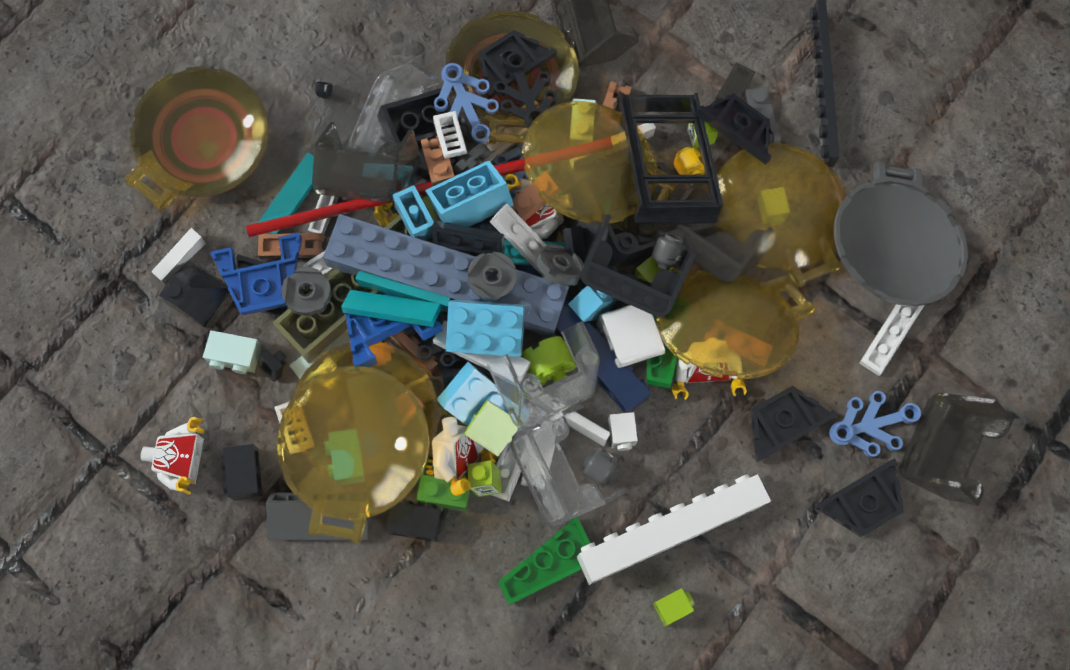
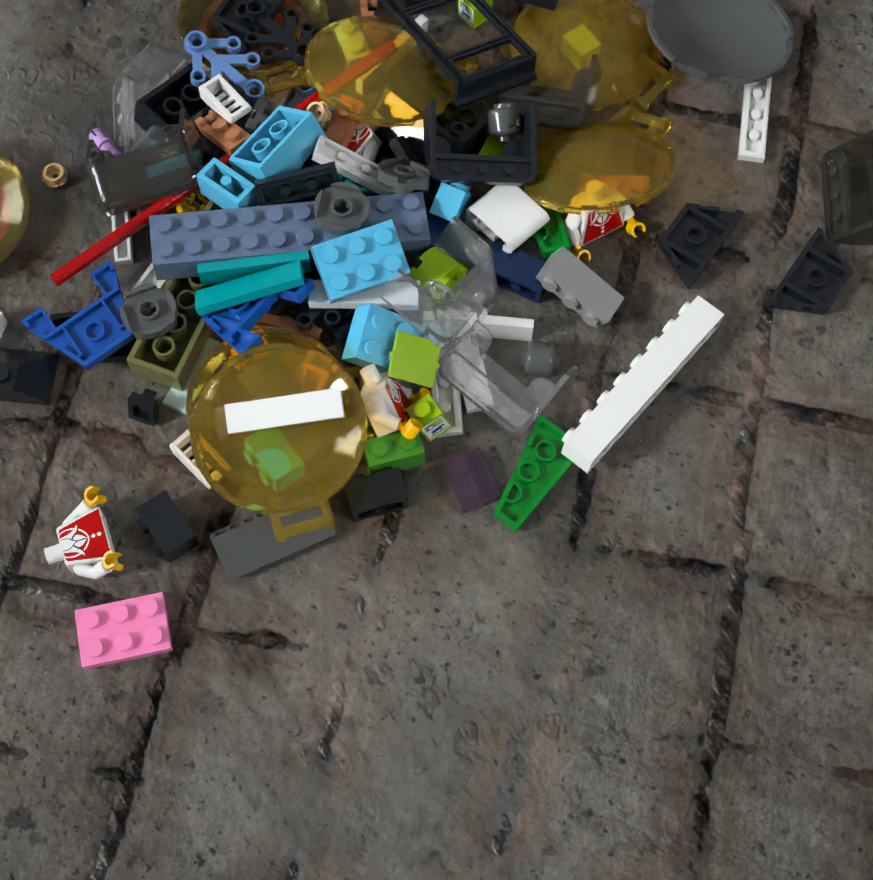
camera: 25 degrees left, 5 degrees down
light aqua brick [203,330,262,374] -> none
teal tile [258,153,328,234] -> none
nougat plate [258,233,325,259] -> none
black hinge [314,82,333,99] -> none
white brick [608,412,638,451] -> none
lime brick [653,588,695,627] -> none
yellow head [674,147,705,175] -> none
medium blue plant [829,391,921,458] -> none
none -> tan plate [42,163,68,188]
none -> bright pink plate [74,592,173,670]
none -> lavender pin [89,128,124,168]
none -> white tile [224,388,345,435]
none -> tan plate [306,101,331,127]
none -> clear purple plate [441,447,501,514]
none -> light grey brick [535,246,624,328]

